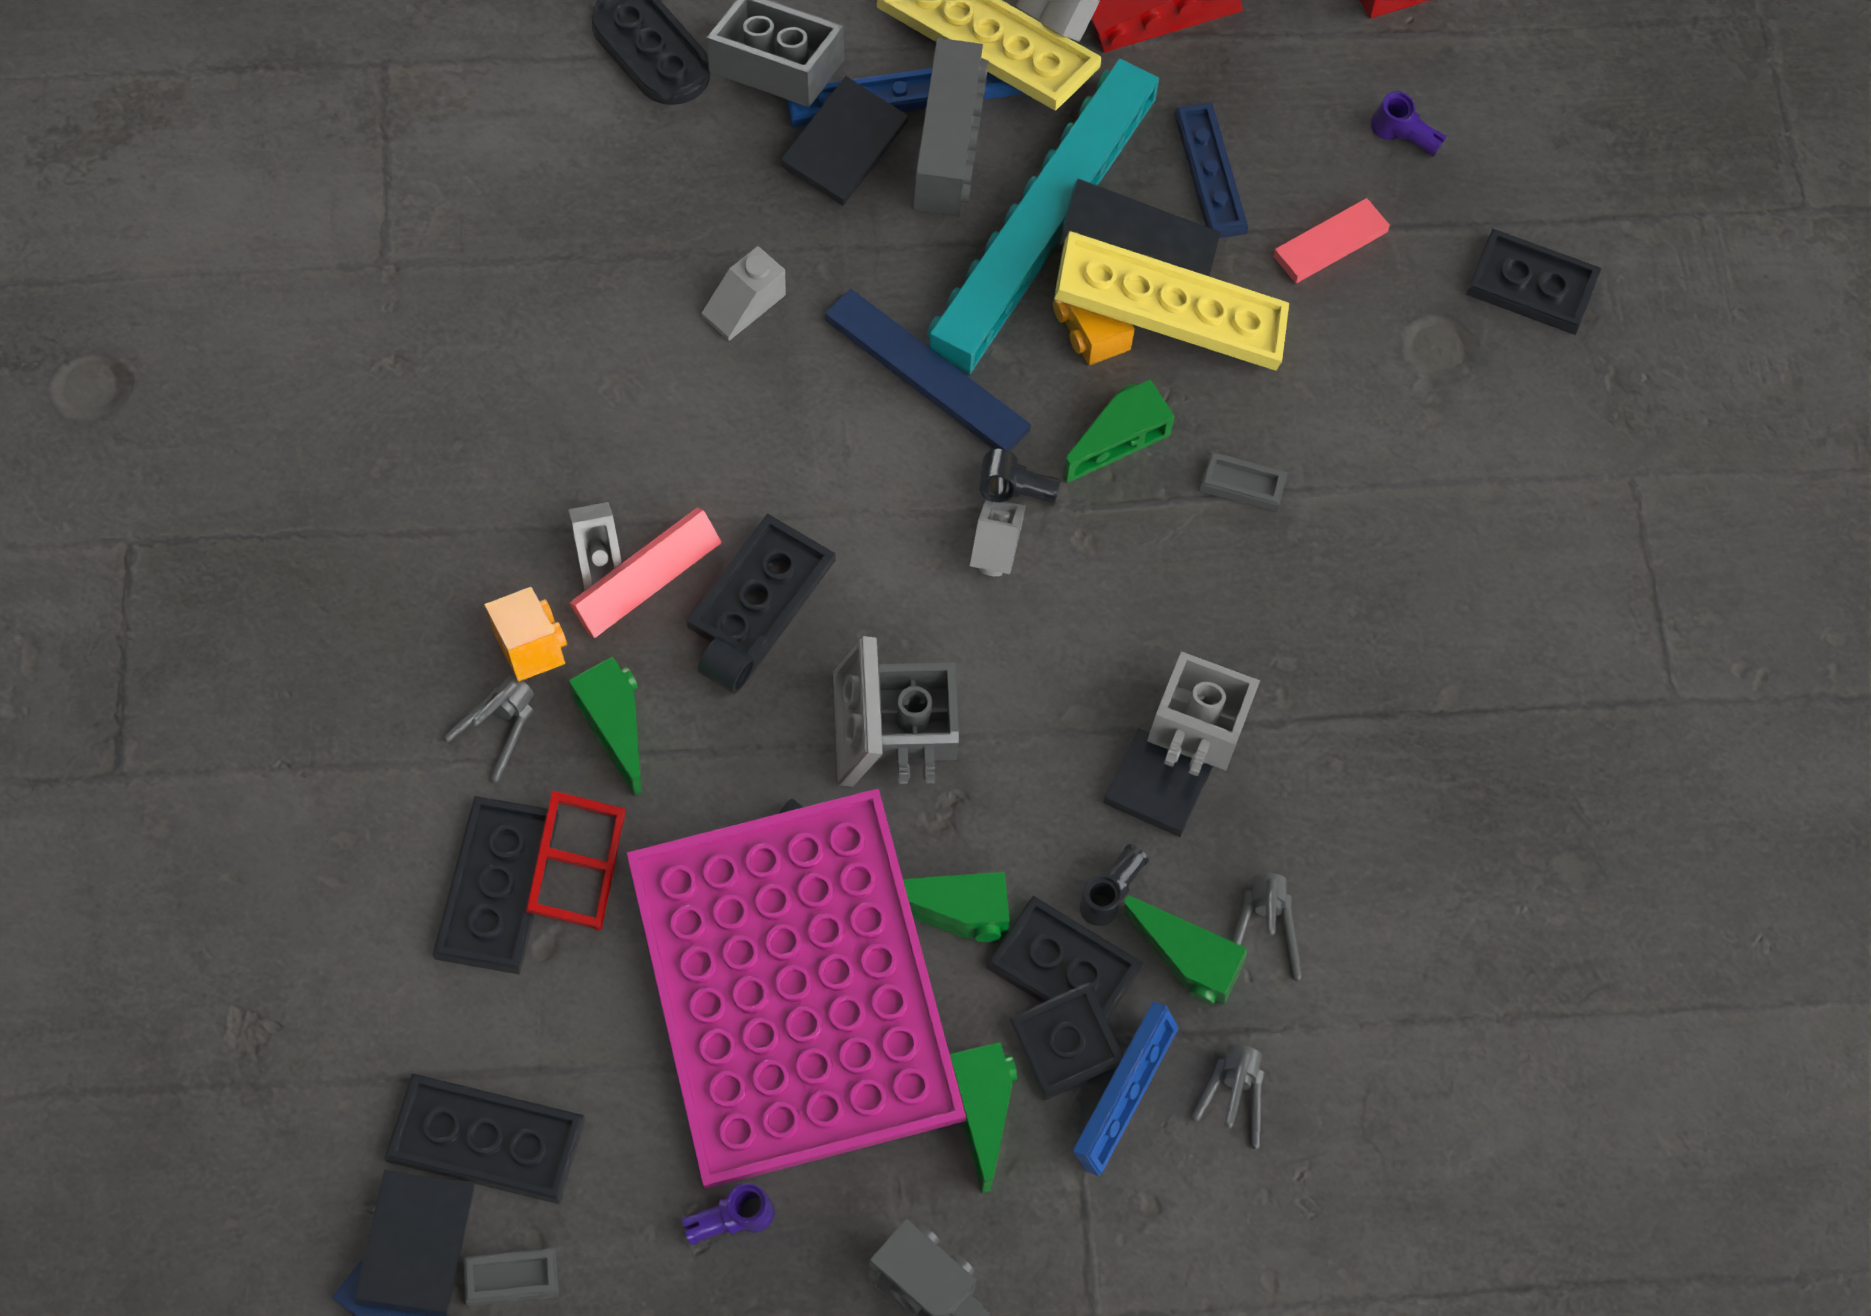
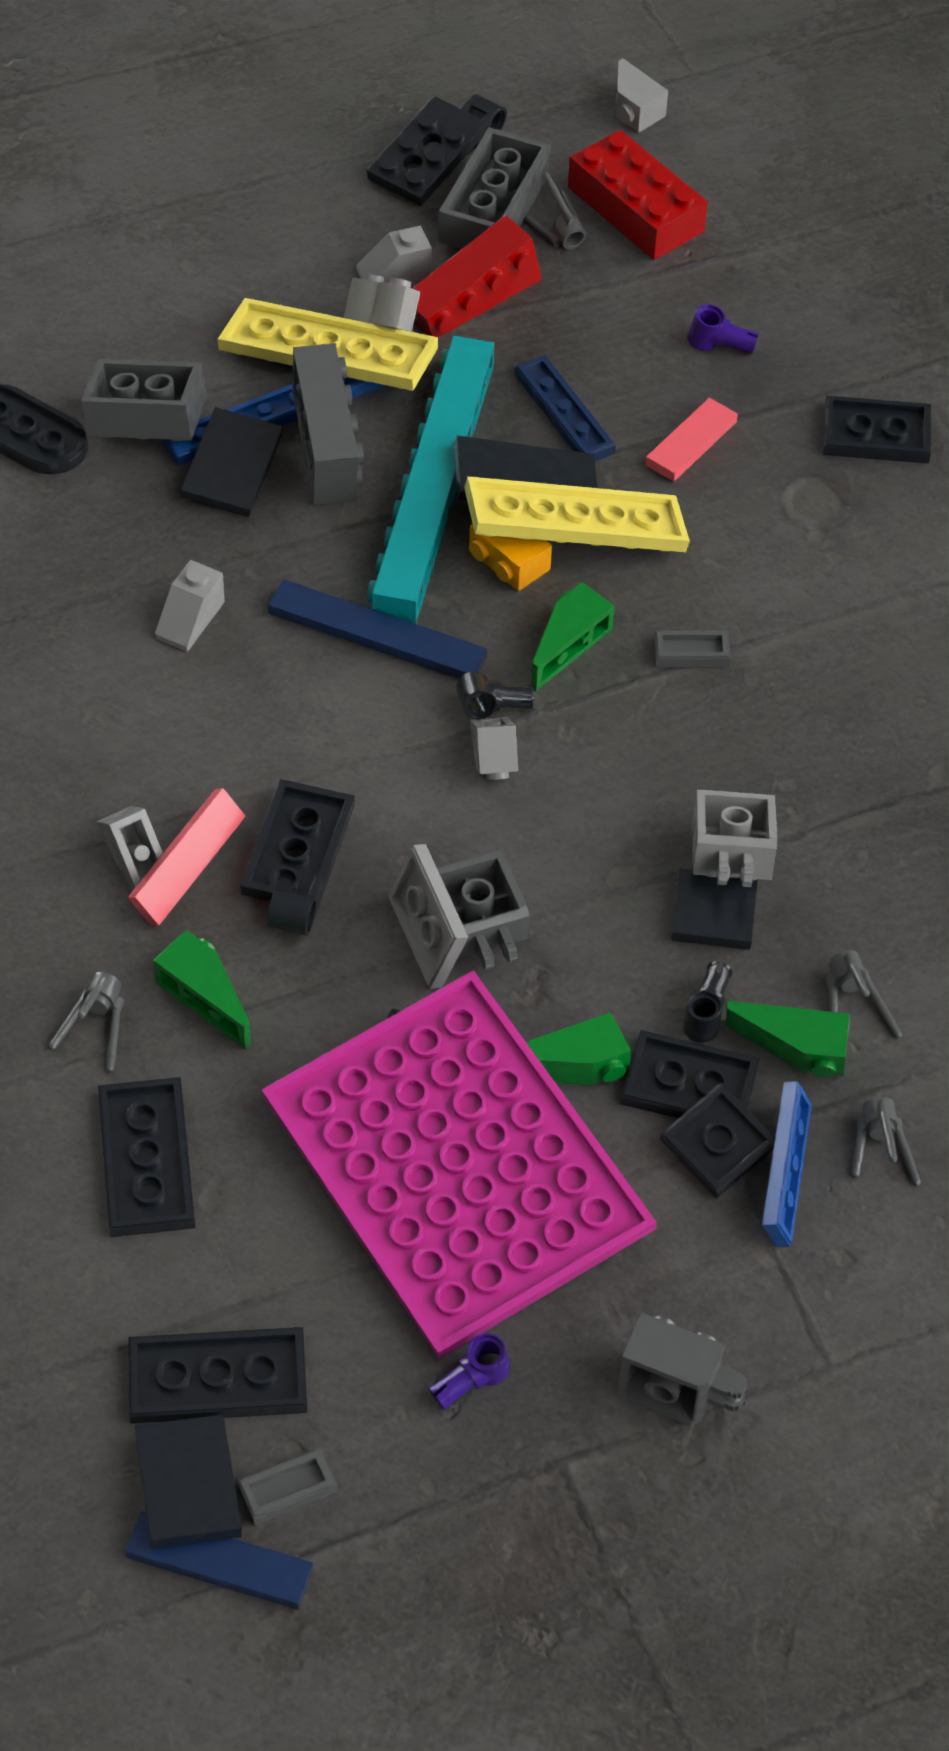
camera: 15 degrees left, 10 degrees down
light orange brick [484,587,567,682] -> none
red window [525,790,626,931] -> none
green slope [950,1042,1017,1193] -> none

